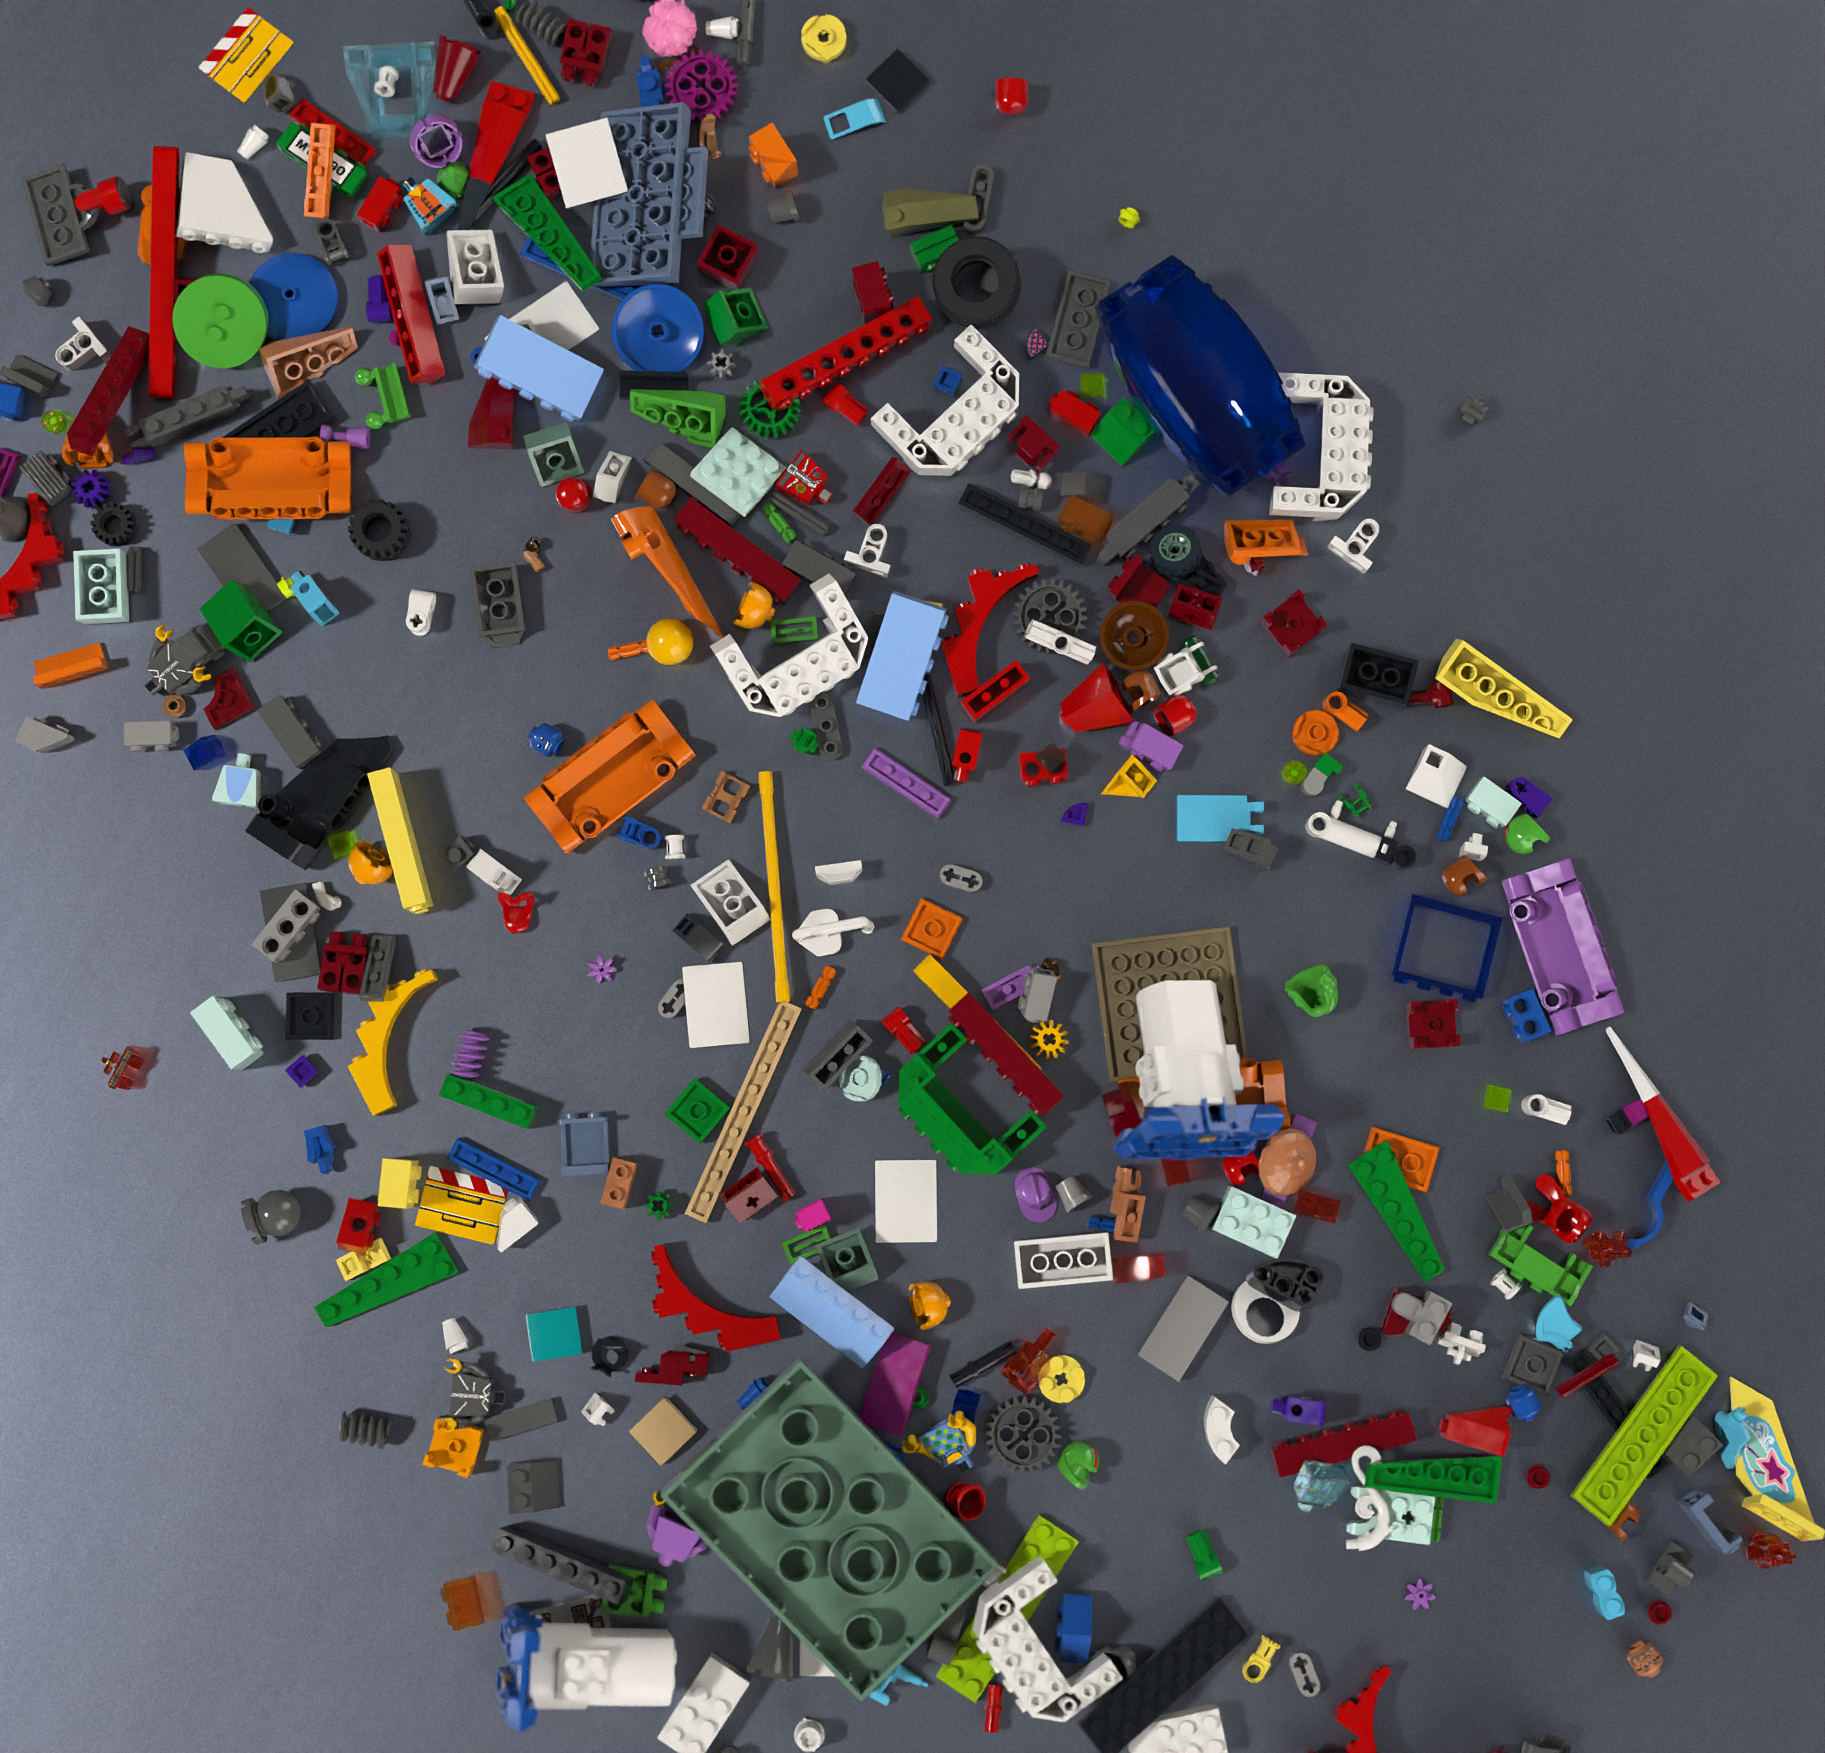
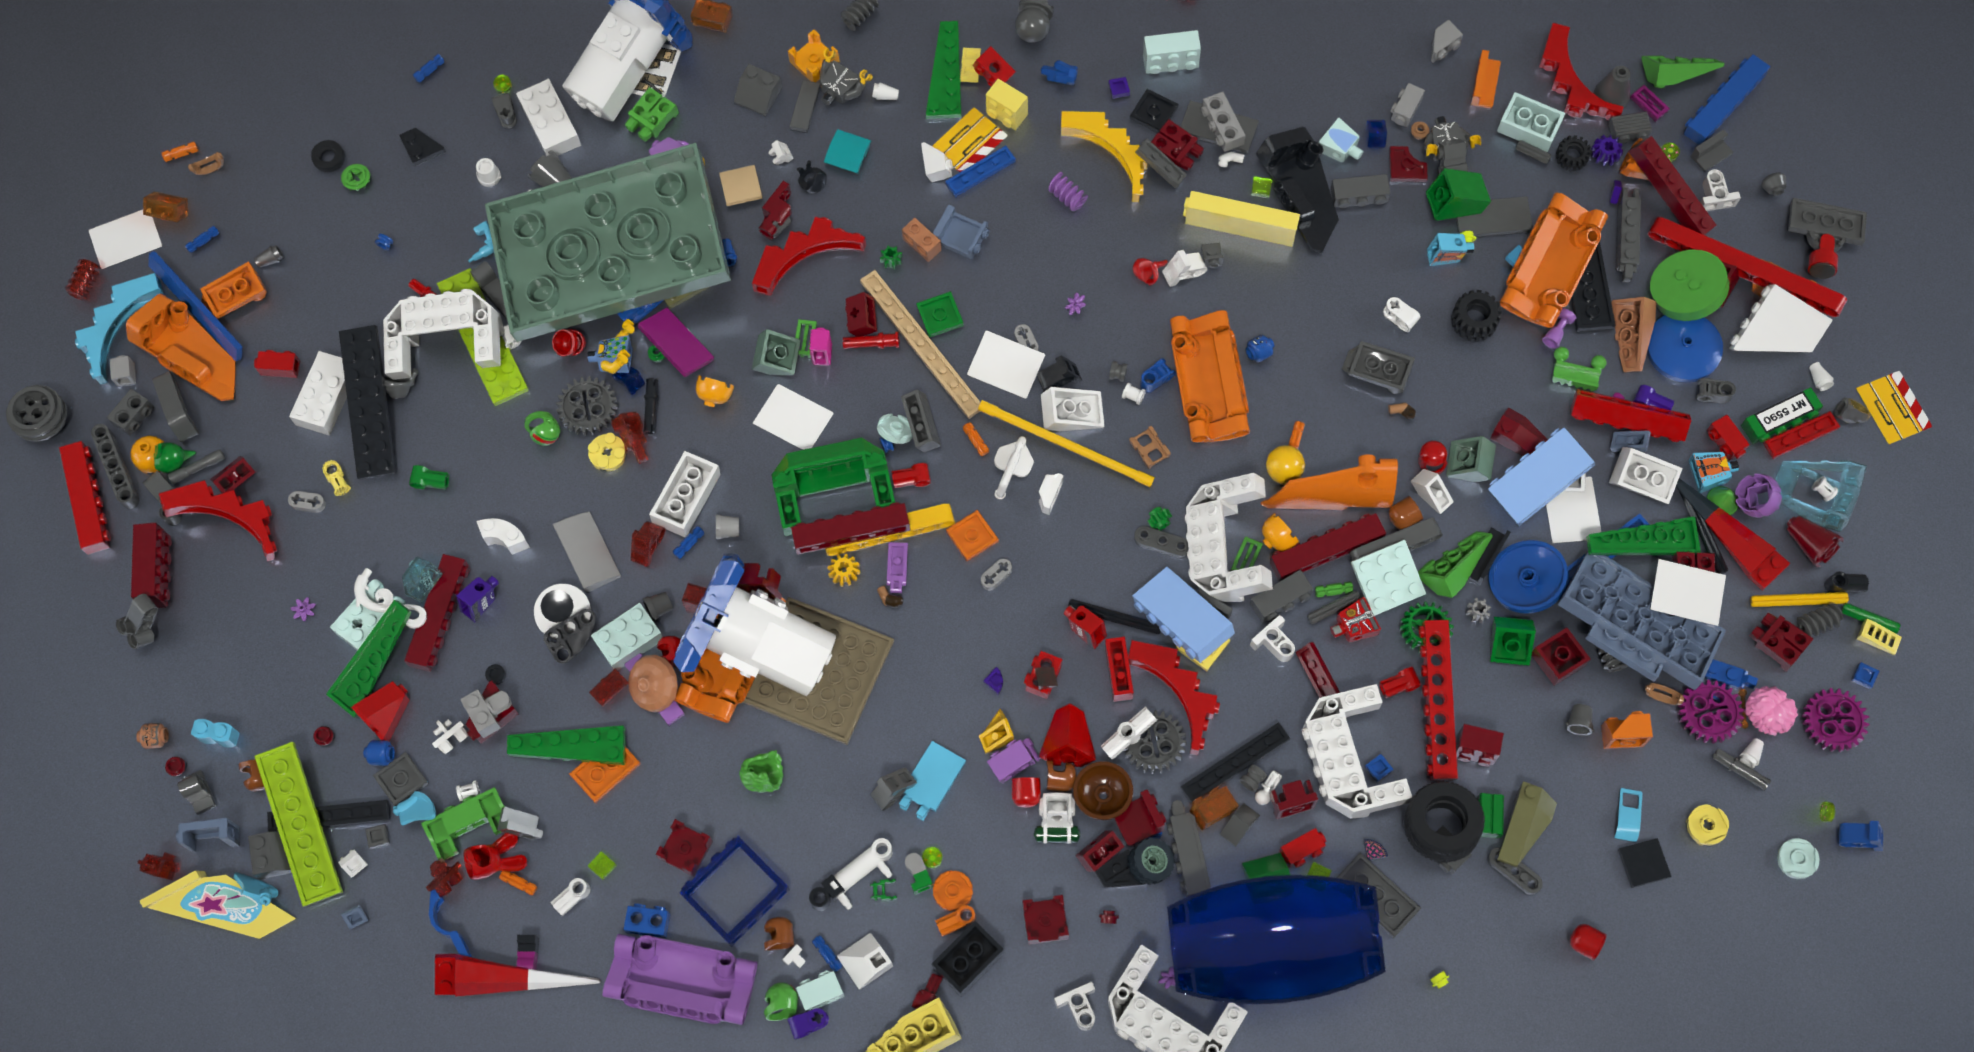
camera: 125 degrees right, 15 degrees down
orange plate [304,123,336,218] -> none
light orange cylinder [348,841,393,885] -> none
green brick [439,1074,538,1129] -> none
black brick [490,1525,635,1605] -> none
light blue brick [769,1256,895,1369] -> none
medium lavender tile [862,748,951,819] -> none
medium lavender piece [1014,1167,1057,1223] -> none
light grey brick [1018,967,1057,1023] -> none
blue brick [1054,1594,1092,1664] -> none
nougat plate [1110,1165,1146,1243] -> none
orange slope [1224,520,1308,565] -> none
bright green axle [1430,1496,1444,1542] -> none
dark red axle [1555,1353,1619,1398] -> none

